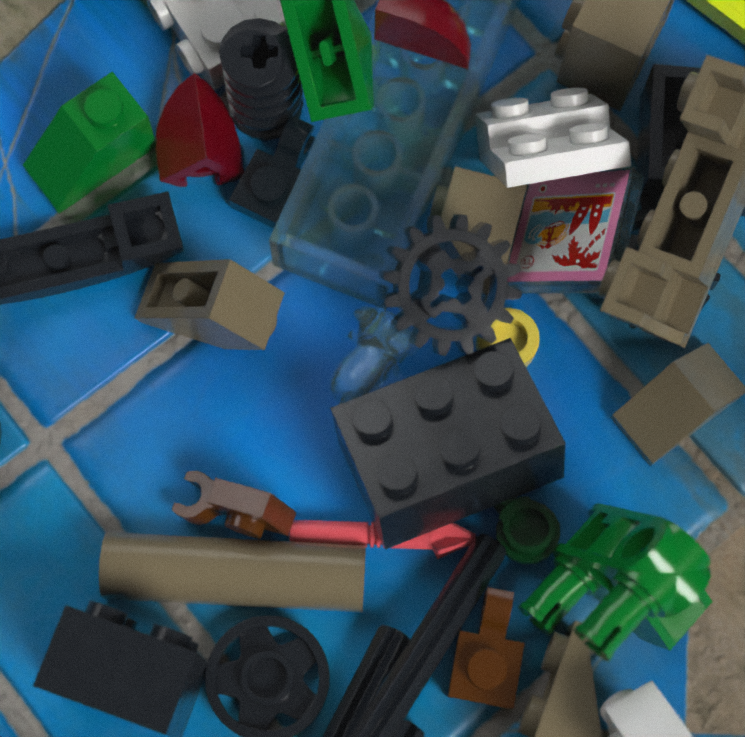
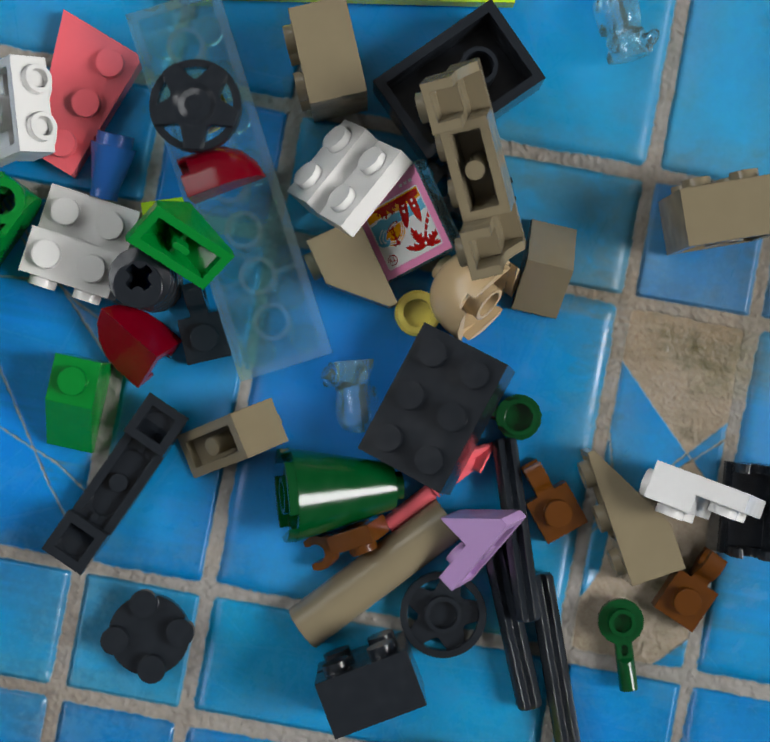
camera: 35 degrees left, 15 degrees up
black gear [379,214,522,356] -> none
green piece [518,503,713,662] -> none
none -> dark green cone [275,448,405,543]
none -> tan cylinder [430,254,520,341]
none -> lavender slope [439,509,527,591]

